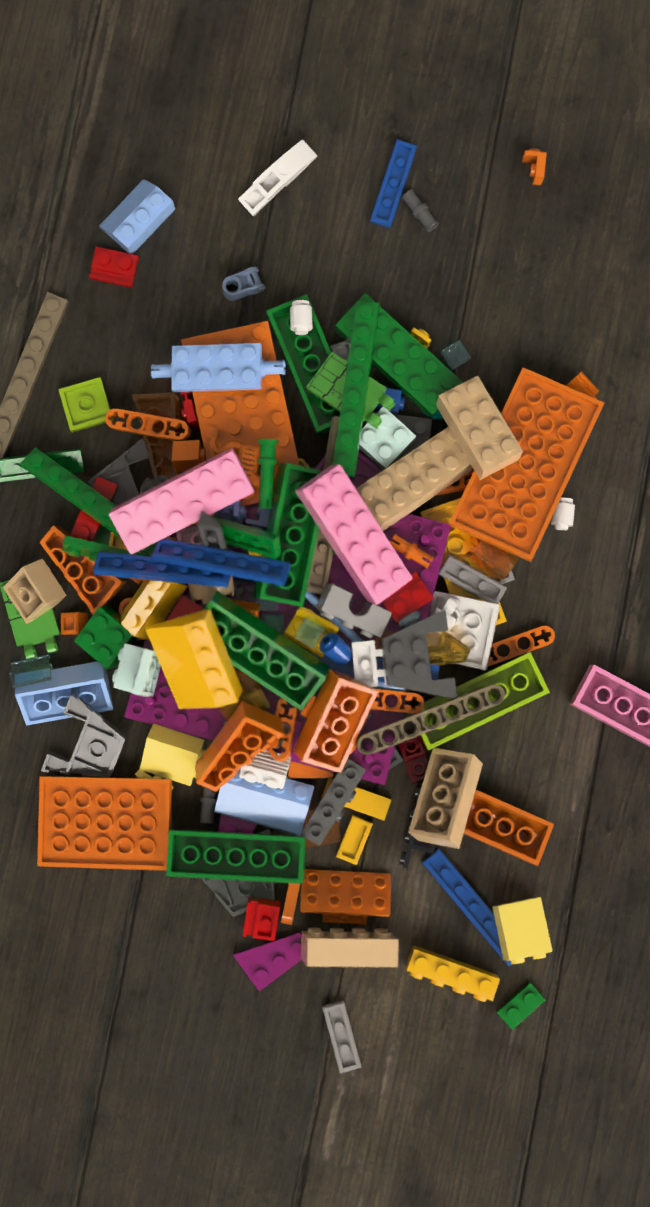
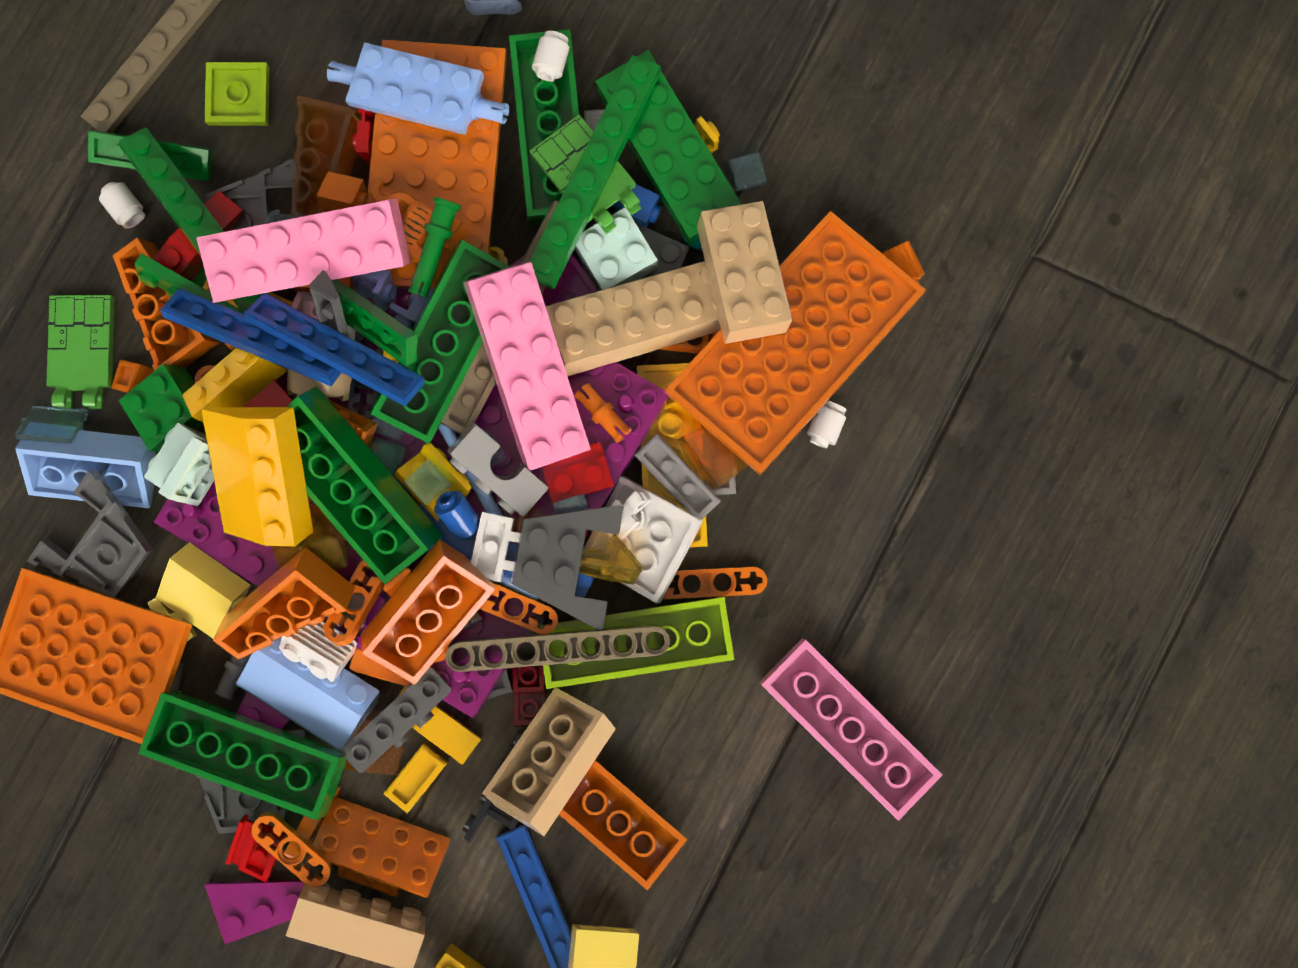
camera: 20 degrees right, 0 degrees up
tan slope [3,559,66,624] -> none
orange beam [105,409,191,441] -> none
none -> white brick [99,182,145,229]
none -> orange beam [252,812,331,887]

